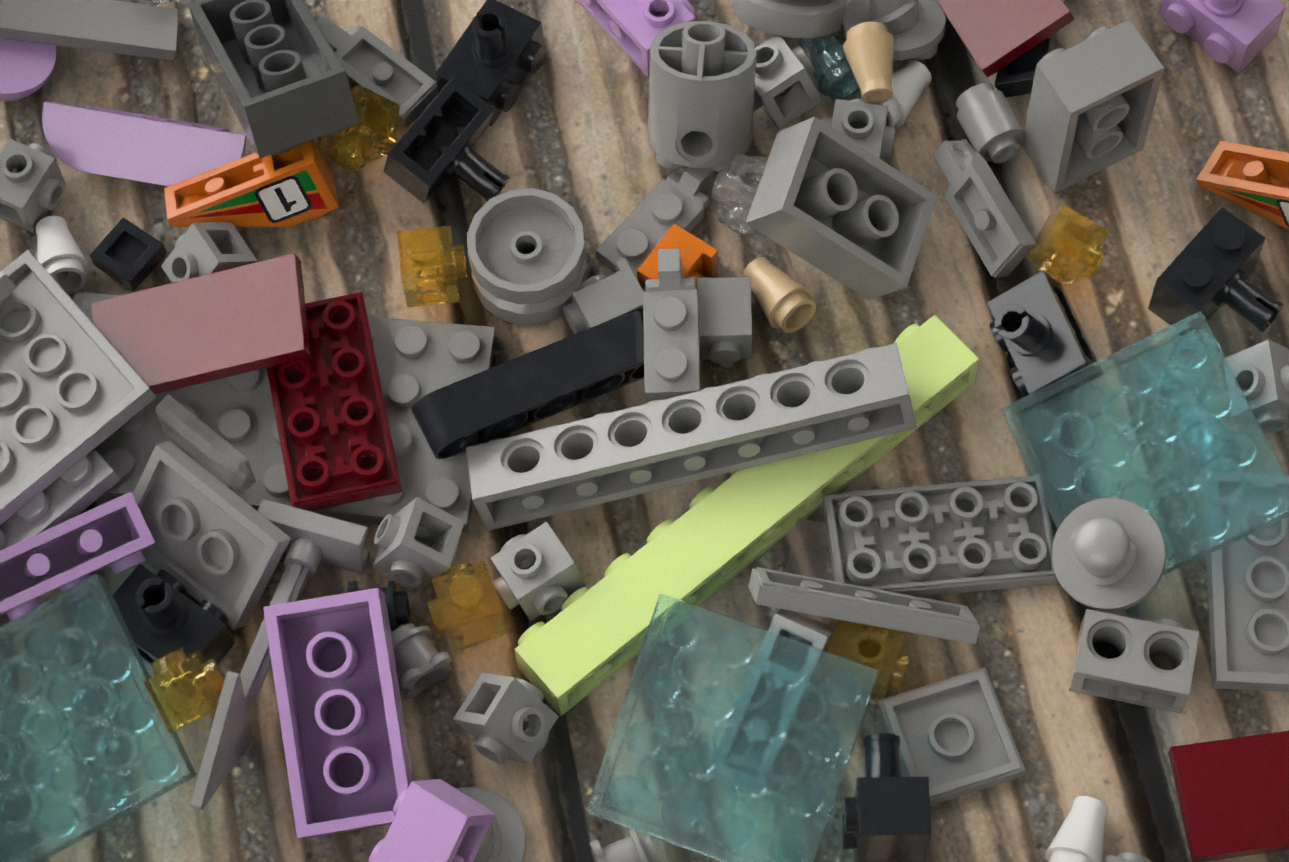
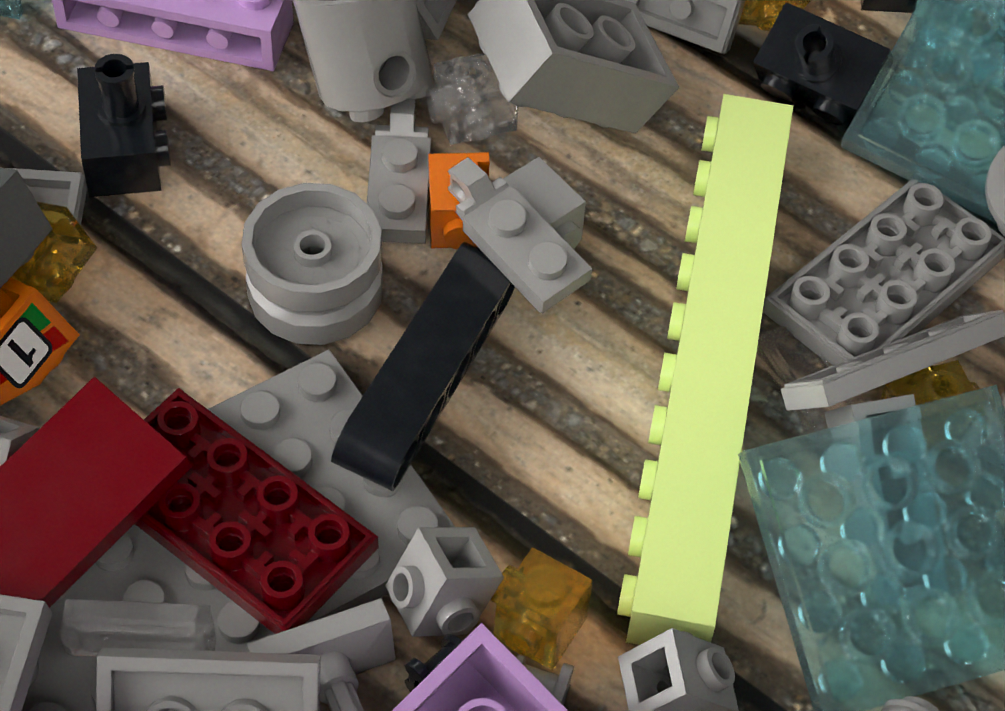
camera: 45 degrees left, 10 degrees down
black brick [383,76,510,204] -> none
clear yellow brick [397,226,467,307] -> none
light grey brick [466,343,917,531] -> none
light grey brick [490,522,587,621] -> none
light grey brick [563,257,644,334] -> none
tan cone [742,257,816,333] -> none

